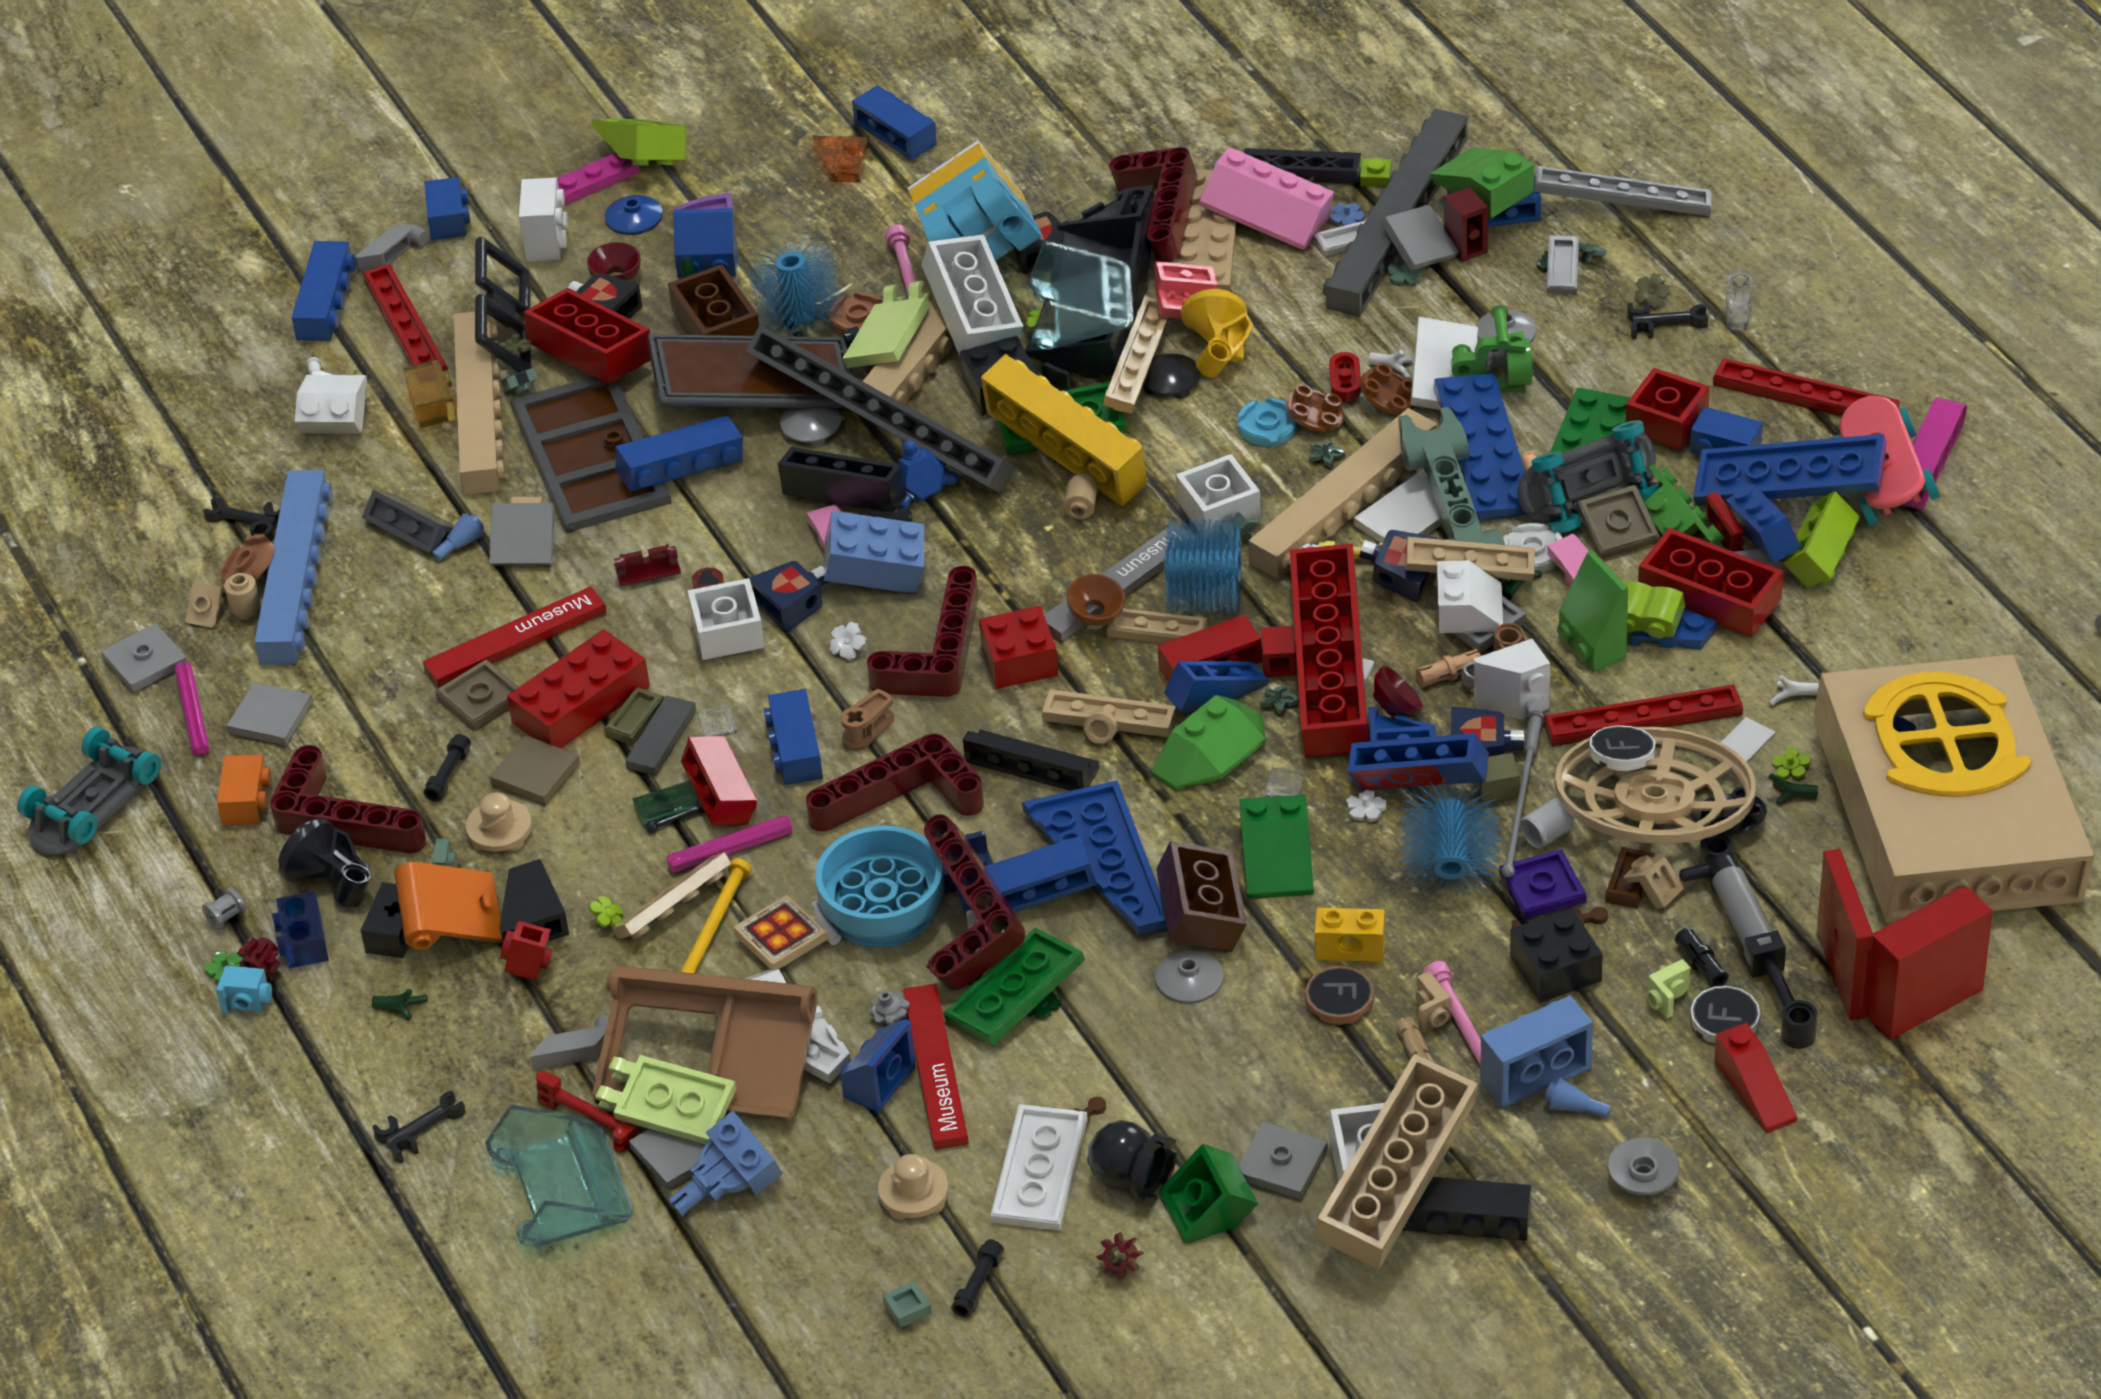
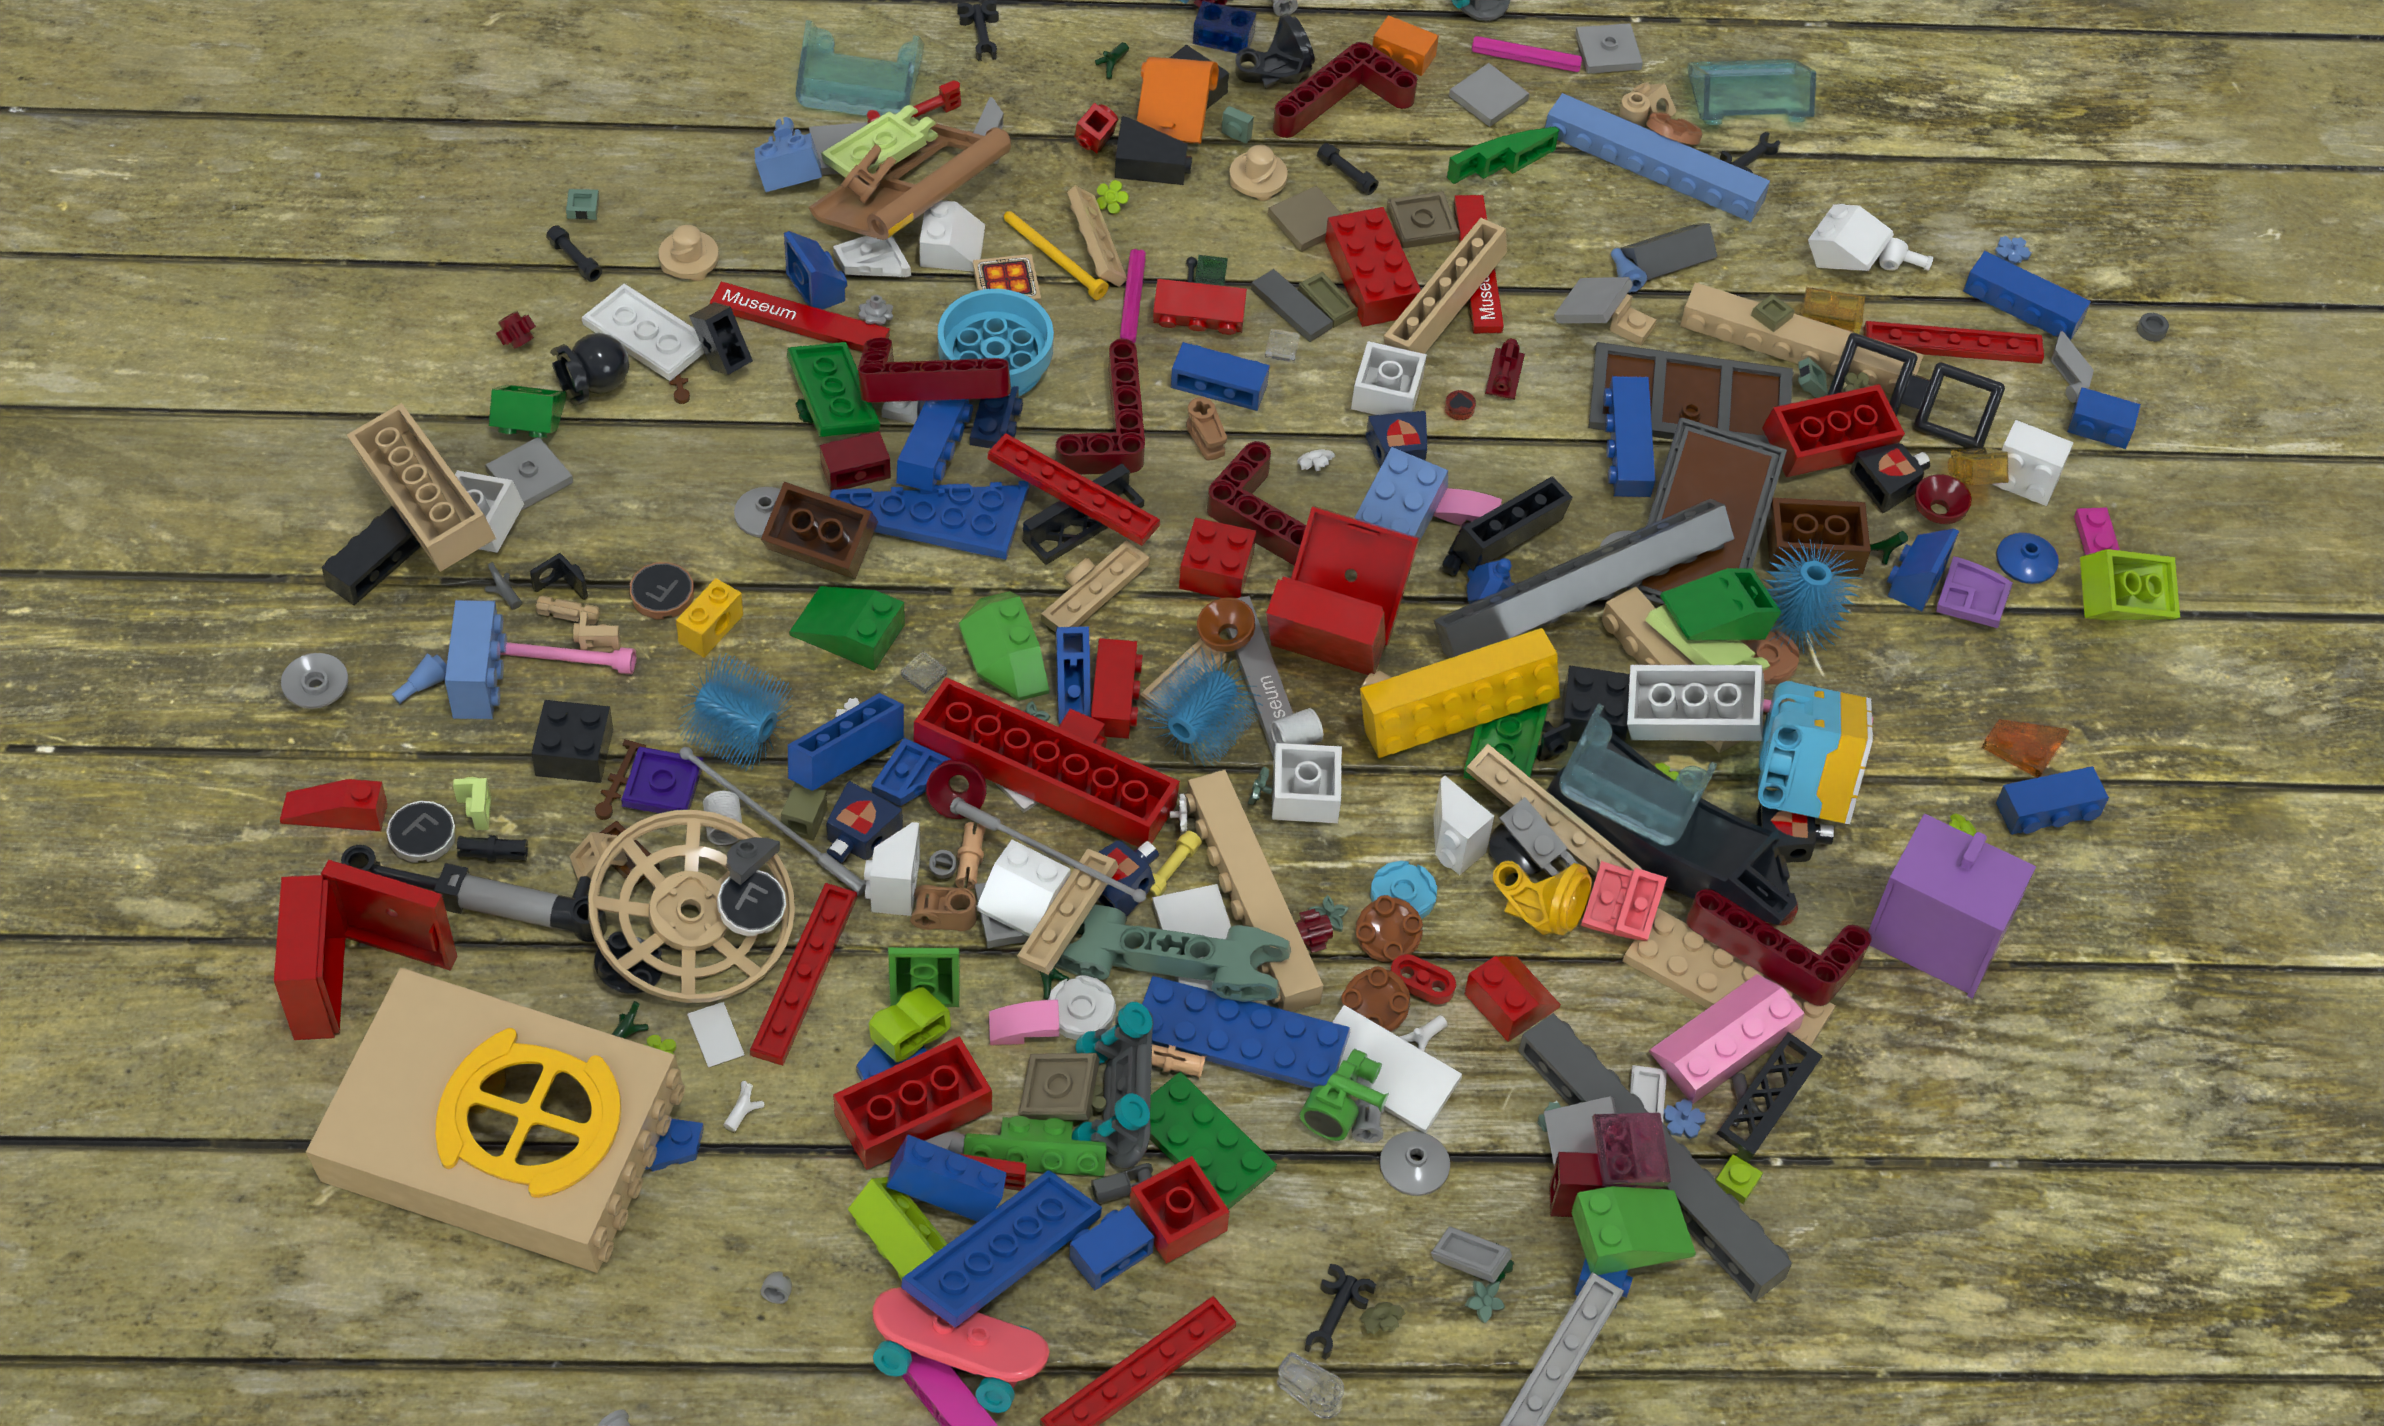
camera: 110 degrees right, 10 degrees up
none -> black bracket [530,553,588,600]
none -> black brick [689,302,753,375]
none -> dark grey plate [726,837,780,885]
none -> light grey hinge [760,1271,792,1304]
none -> dark red brick [820,431,891,491]
none -> medium nougat piece [841,144,896,204]
none -> light grey piece [950,797,1146,903]
none -> red tile [987,433,1160,546]
none -> dark grey bar [1091,1163,1153,1204]
none -> red container [1266,506,1420,675]
none -> white piece [1271,708,1324,745]
none -> dark red gear [1295,908,1333,953]
none -> tan brick [1384,218,1507,354]
none -> white slope [1433,776,1494,875]
none -> green slope [1447,127,1559,184]
none -> red slope [1464,956,1561,1042]
none -> light grey hinge [1499,797,1578,877]
none -> clear pink slope [1592,1113,1671,1189]
none -> green slope [1660,568,1781,640]
none -> clear light blue windscreen [1687,59,1816,125]
none -> olive tile [1751,294,1795,332]
none -> medium lavender piece [1868,813,2036,999]
none -> clear yellow brick [1948,447,2009,485]
none -> medium blue plant [1995,236,2032,264]
none -> dark grey tile [2137,313,2169,342]

